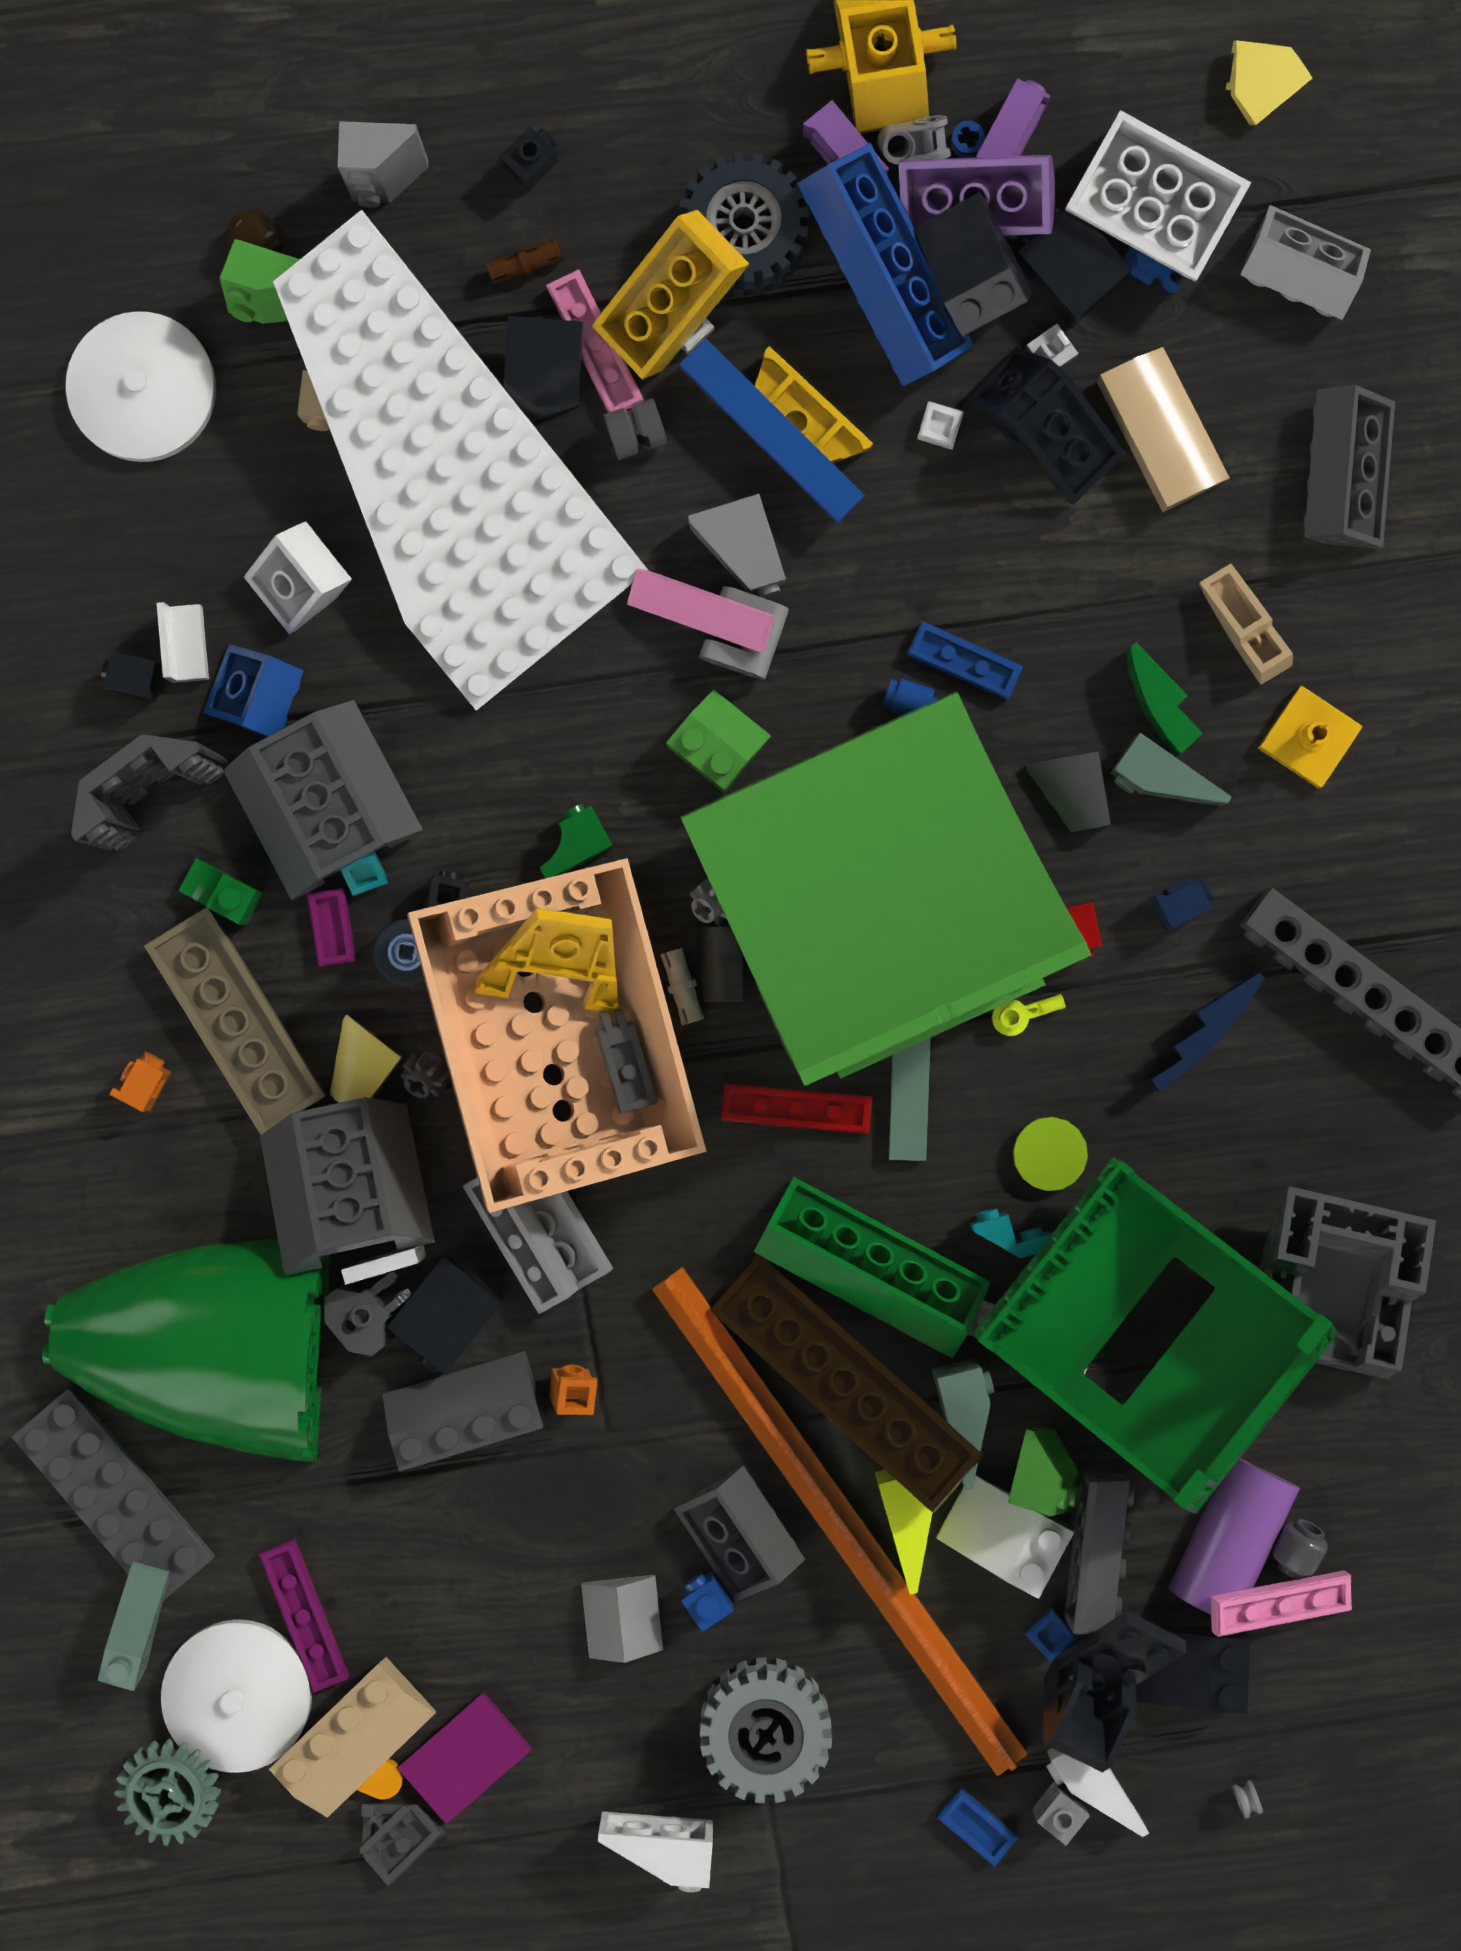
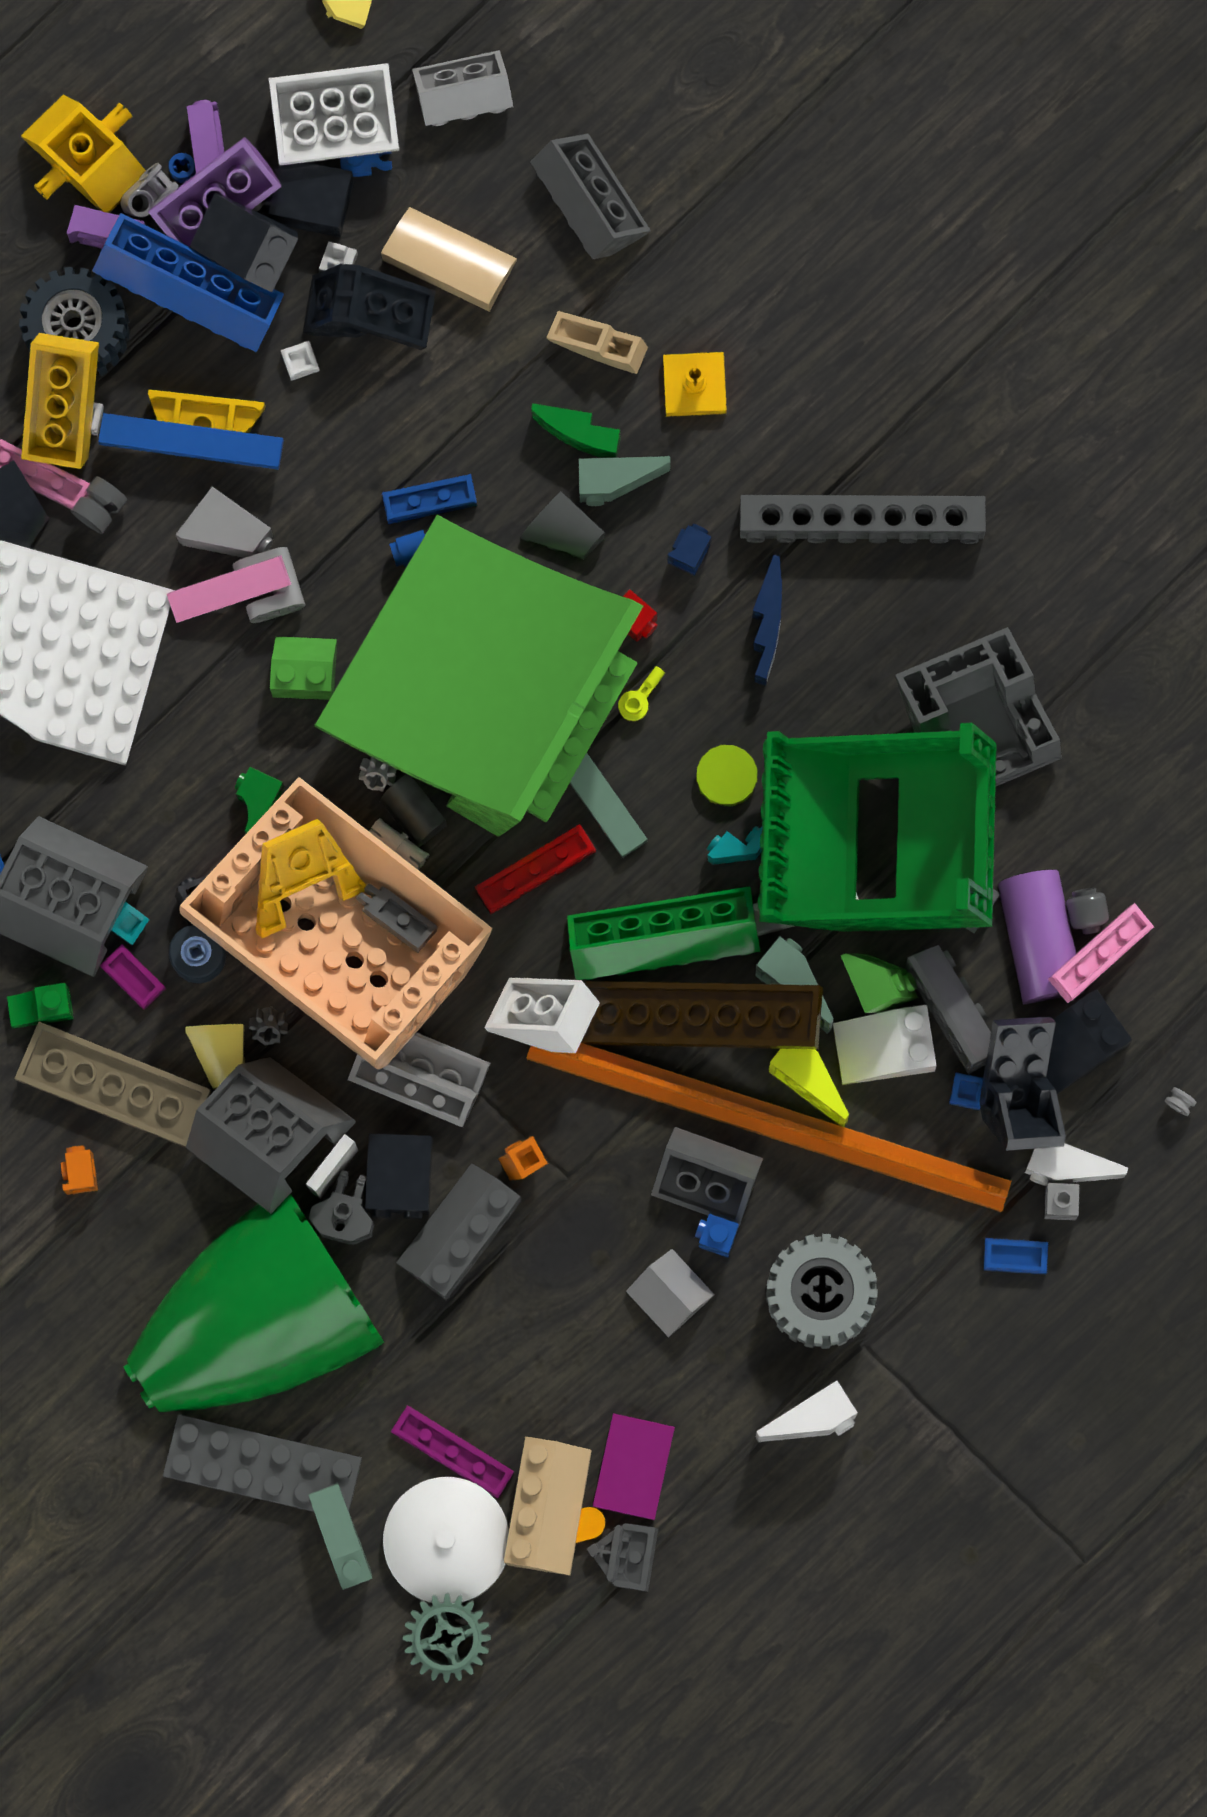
camera: 30 degrees left, 10 degrees down
none -> white slope [484,978,600,1053]

